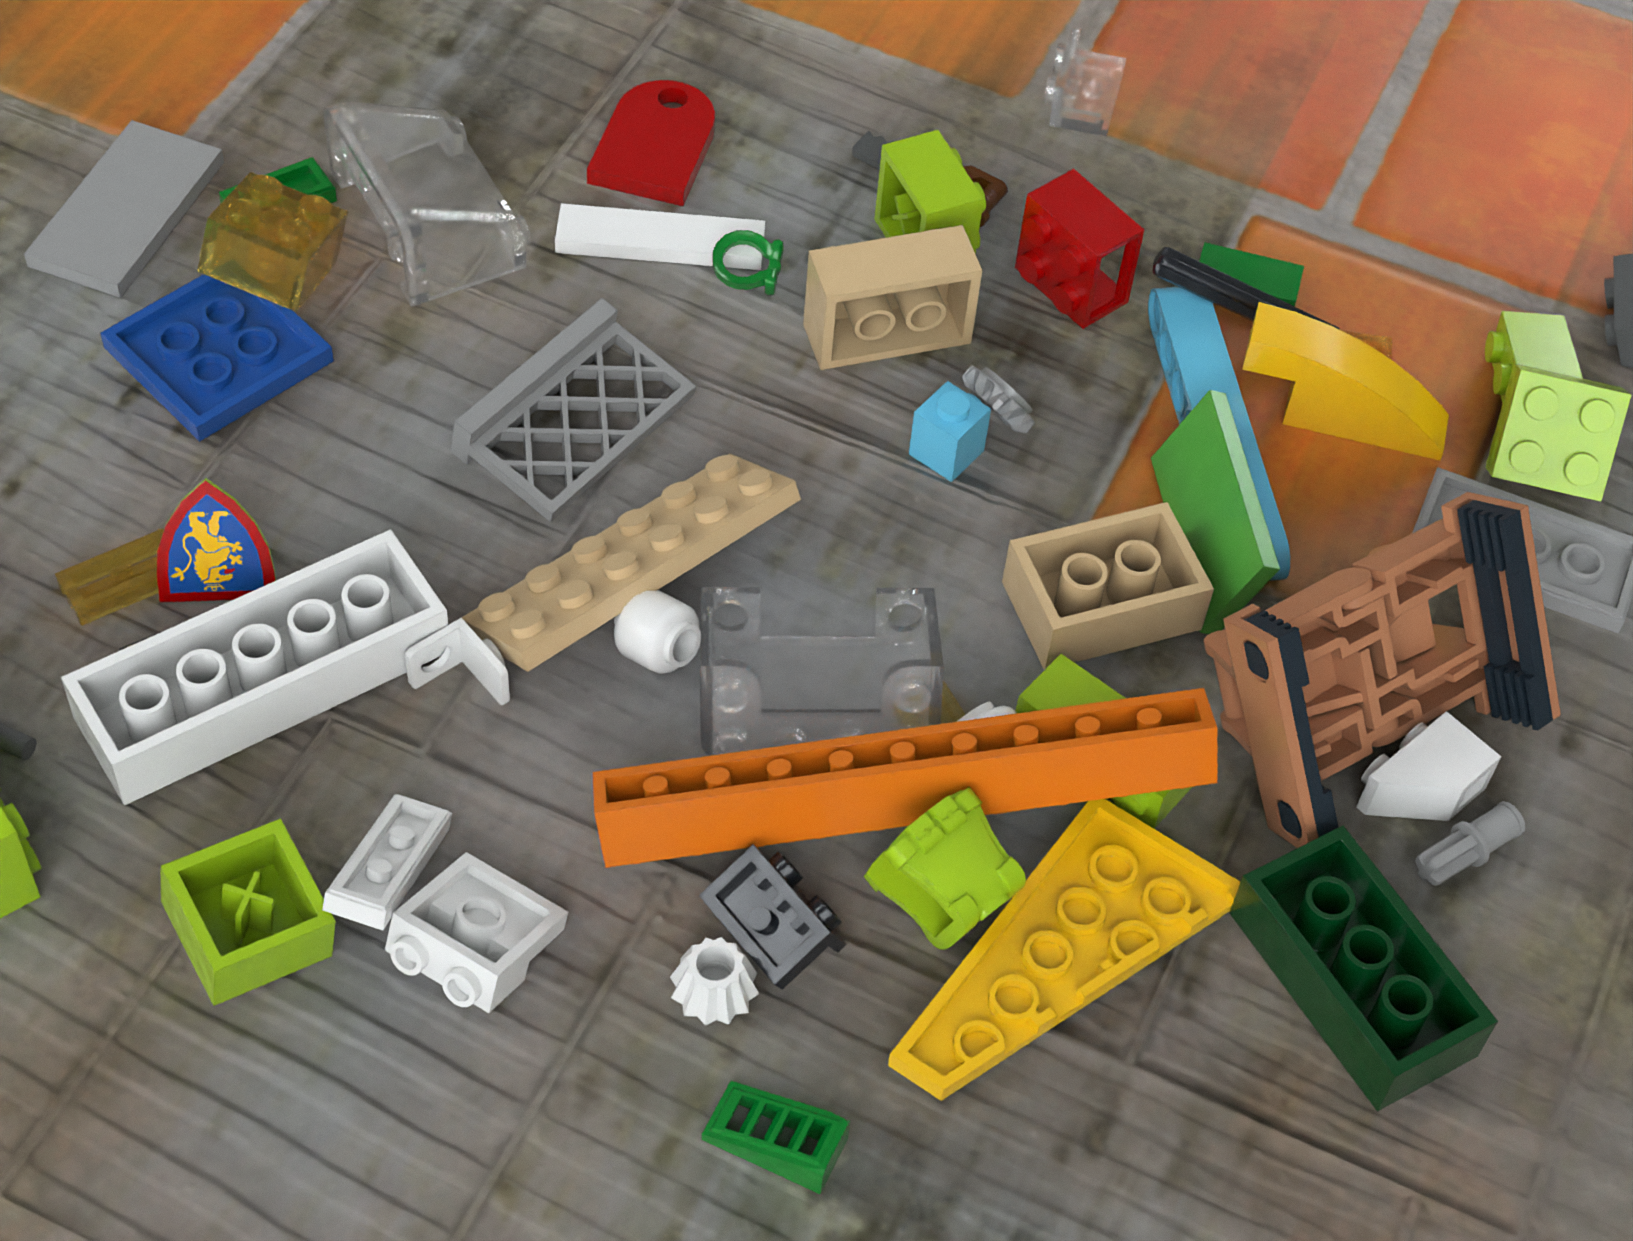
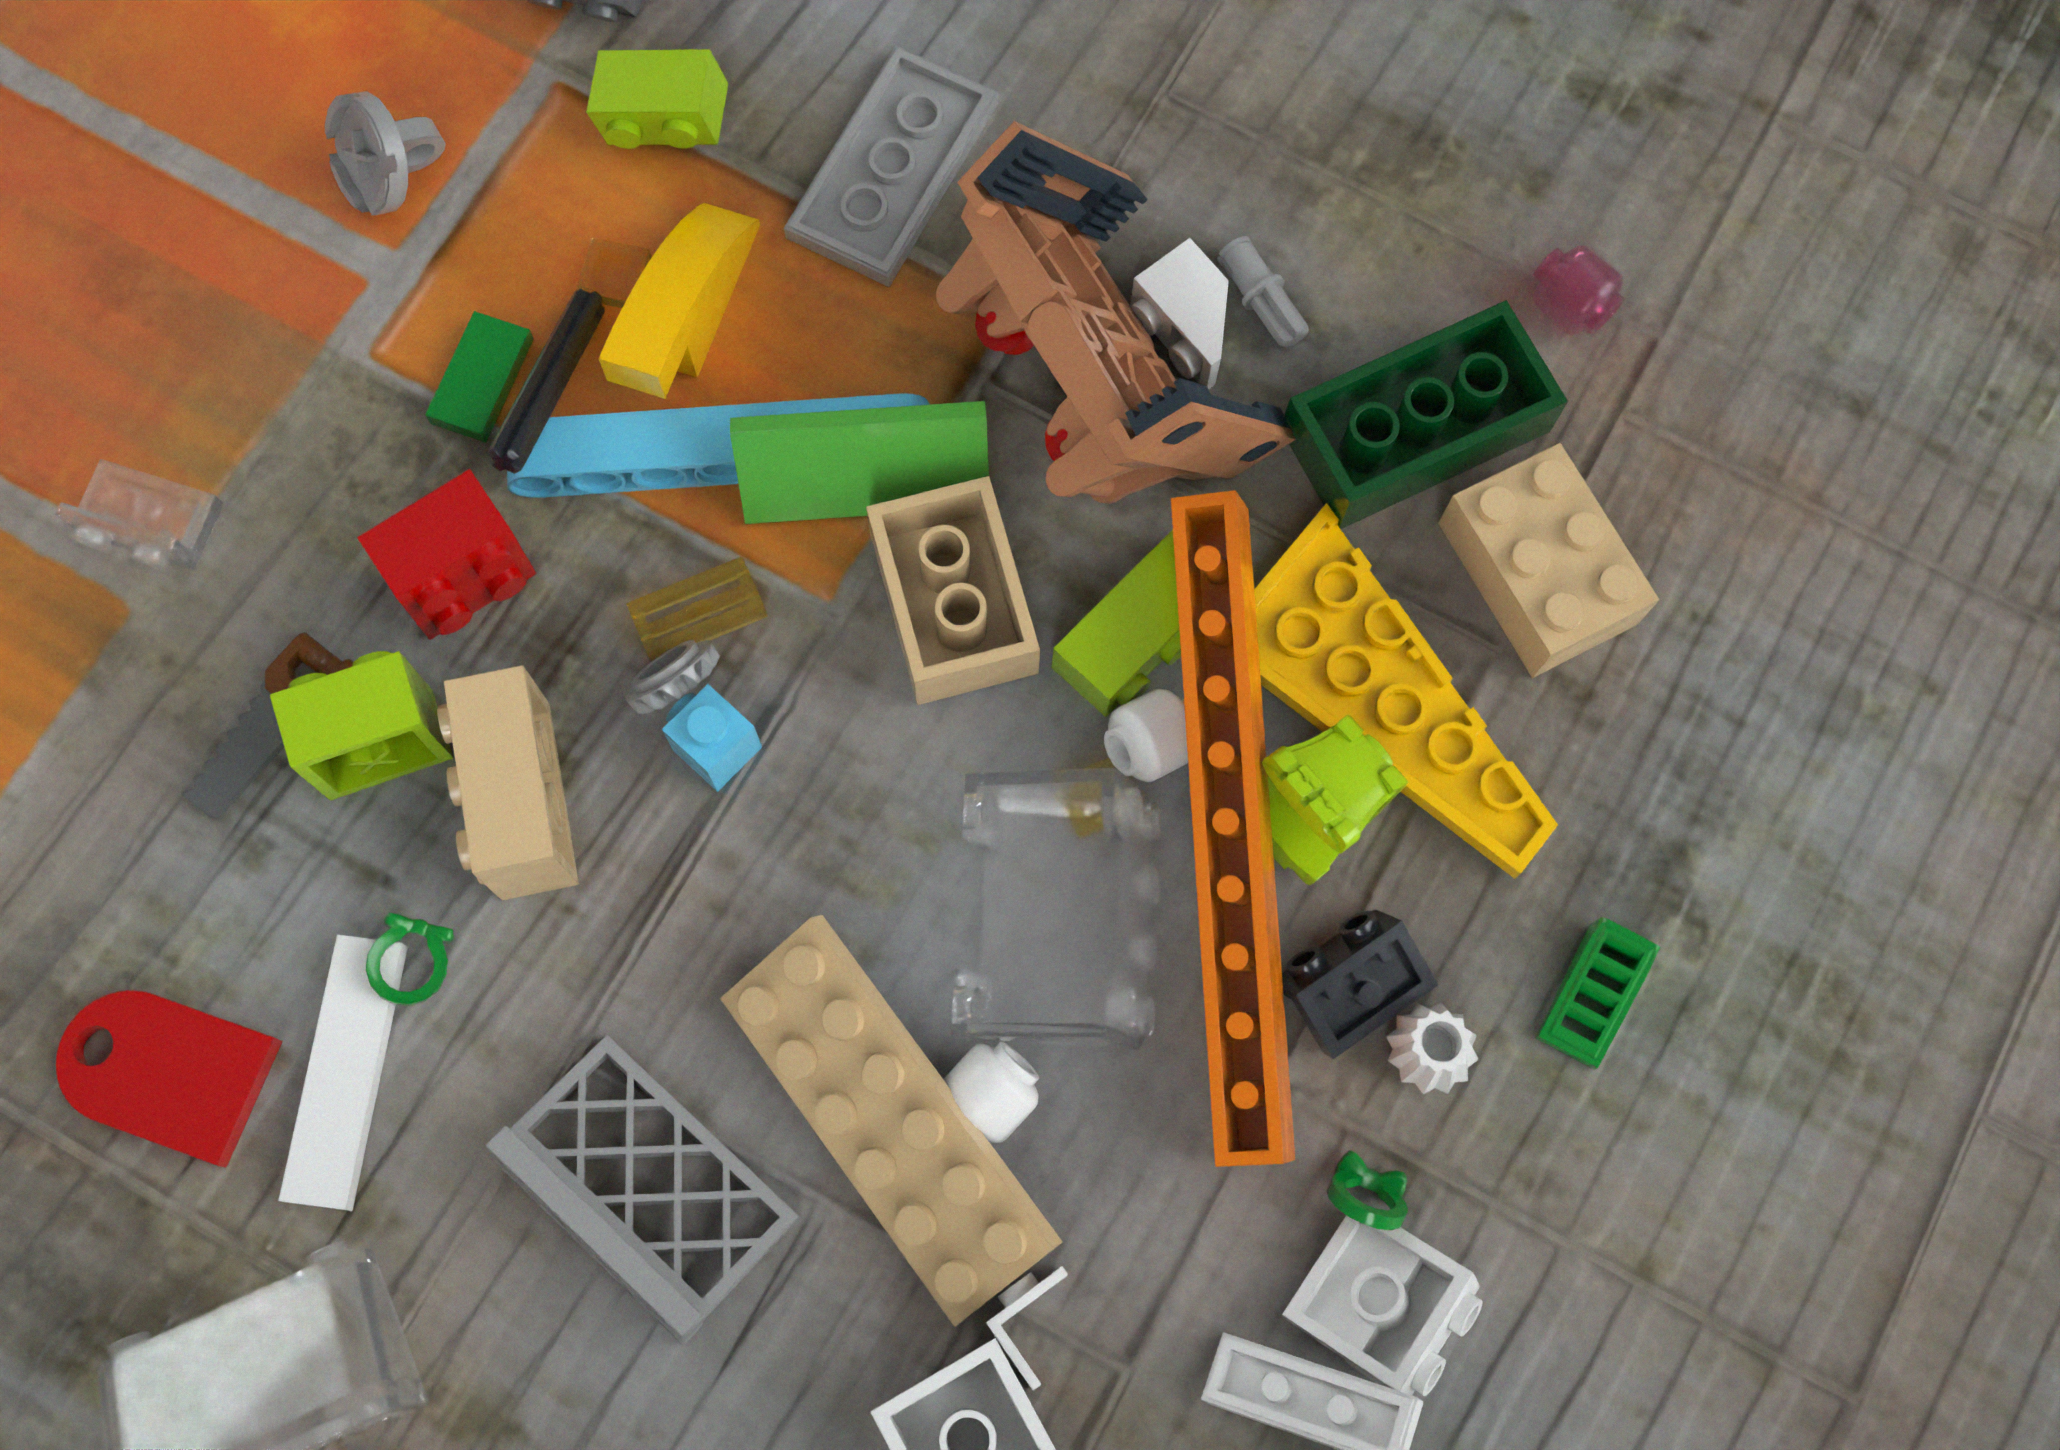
camera: 85 degrees left, 20 degrees up
lime brick [1485,363,1632,502] -> none
none -> light grey tile [324,91,446,215]
none -> clear yellow tile [626,556,768,662]
none -> green piece [1326,1150,1408,1231]
none -> tan brick [1438,443,1660,678]
none -> clear pink head [1533,245,1625,335]

